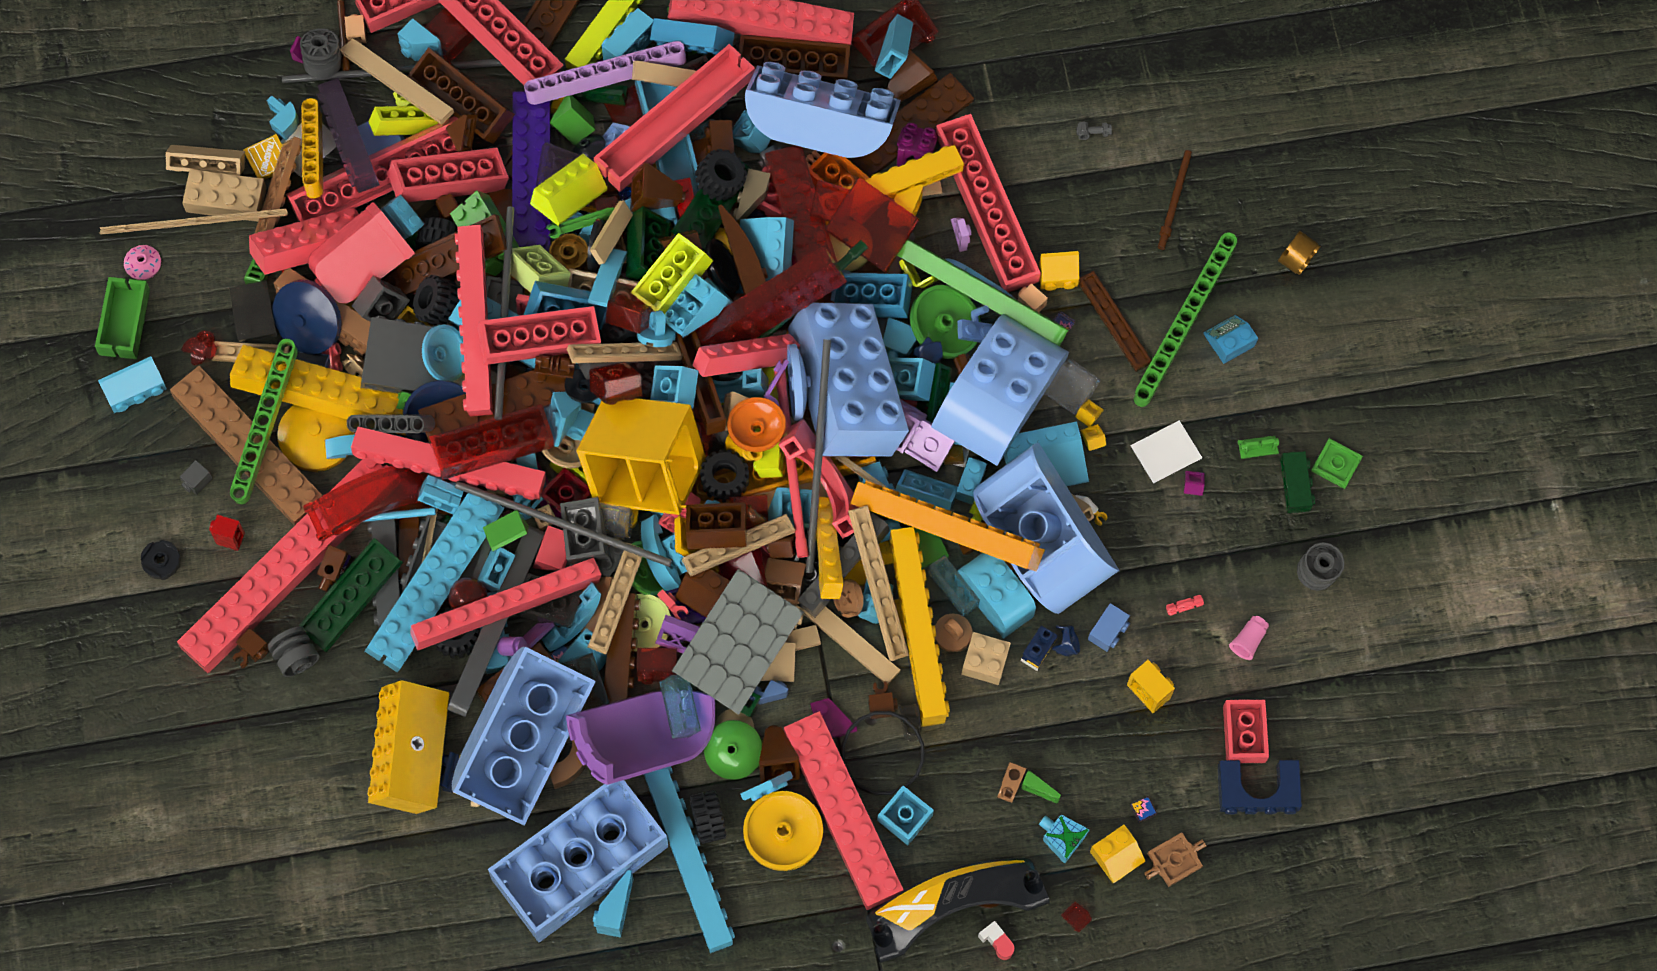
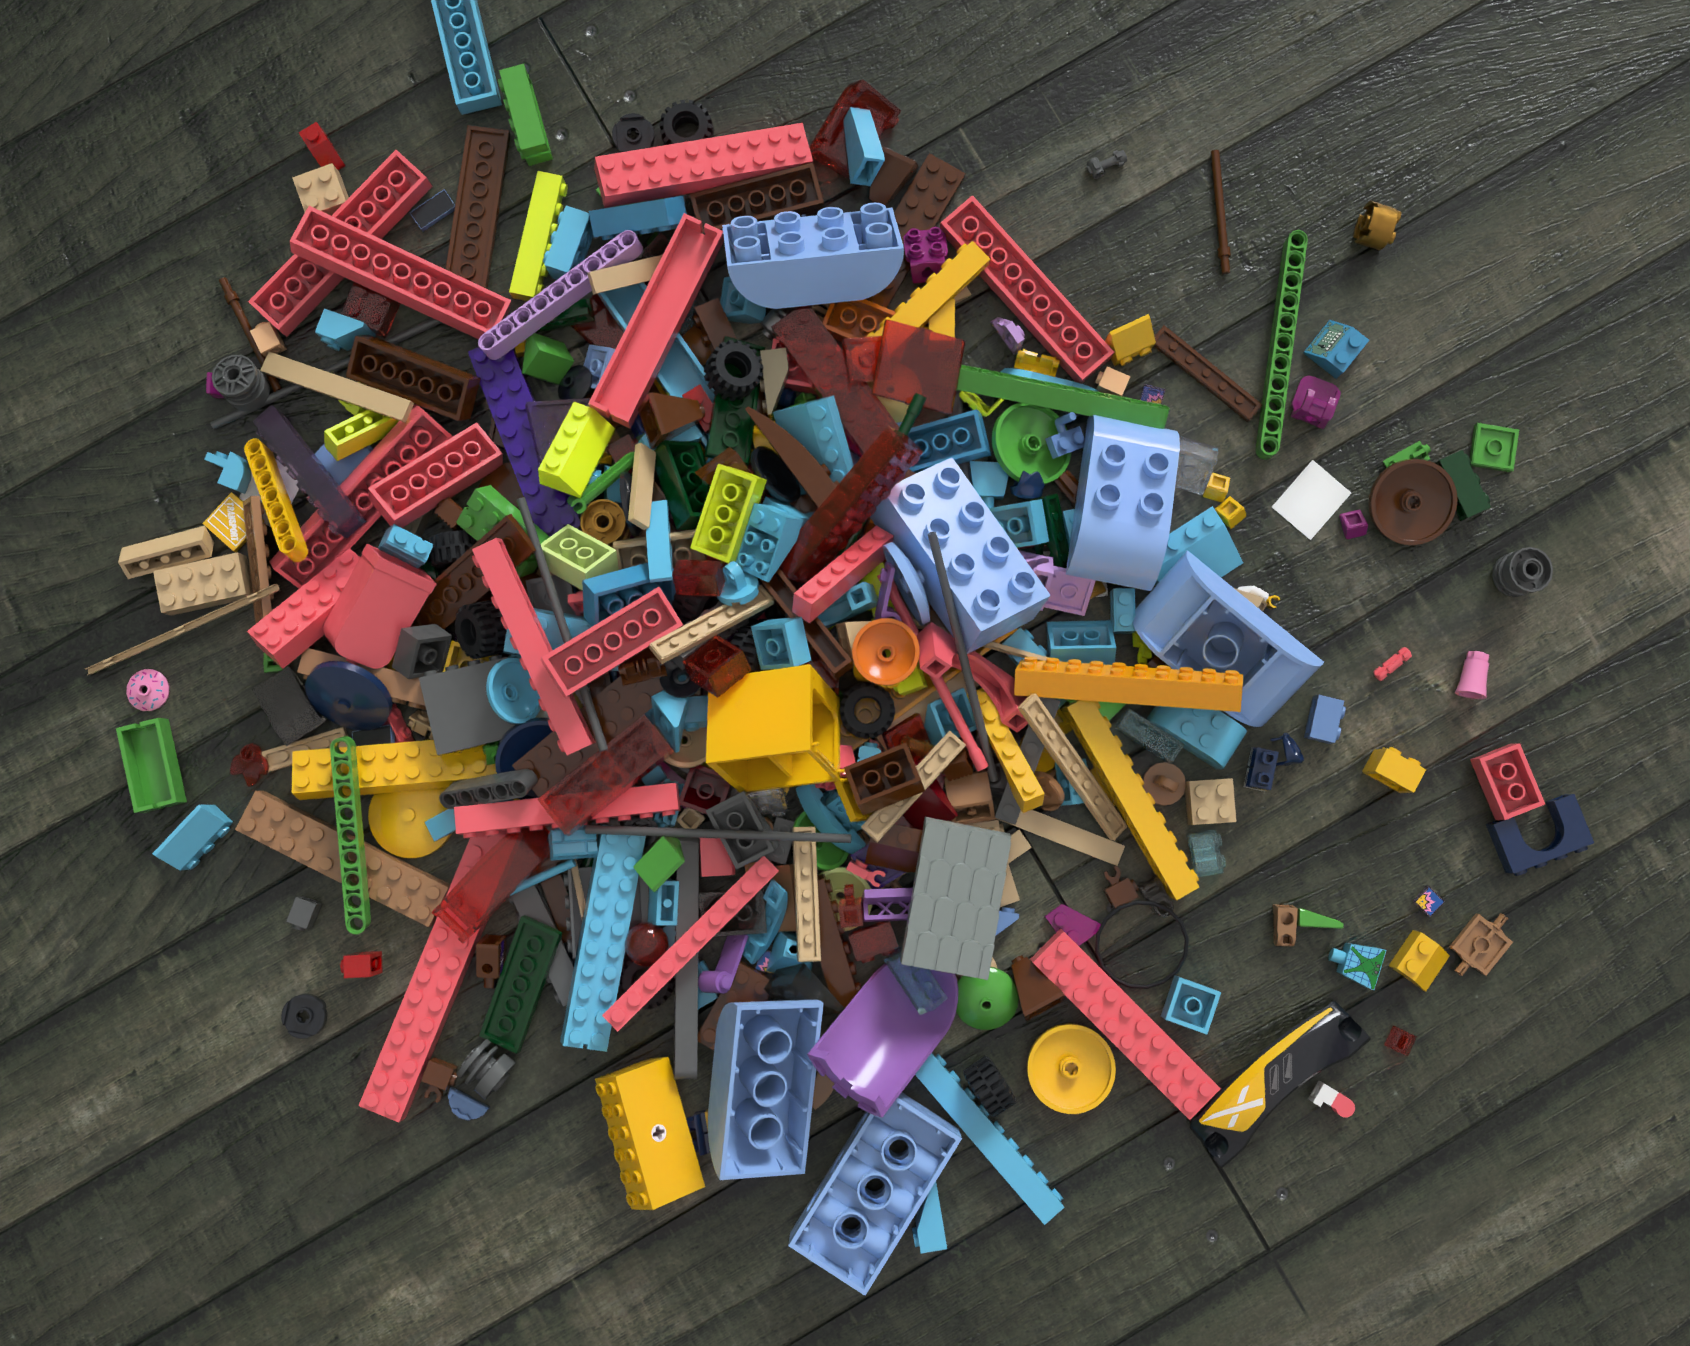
camera: 15 degrees left, 15 degrees up
reddish brown slope [446,114,478,152] -> none
medium azure tile [740,771,793,801] -> none
none -> medium blue tile [448,1087,490,1120]
none -> clear red brick [839,884,864,928]
none -> yellow hinge [1014,349,1060,377]
none -> clear light blue brick [1187,829,1226,877]
none -> magenta piece [1291,376,1341,429]
none -> reddish brown dish [1369,459,1457,545]

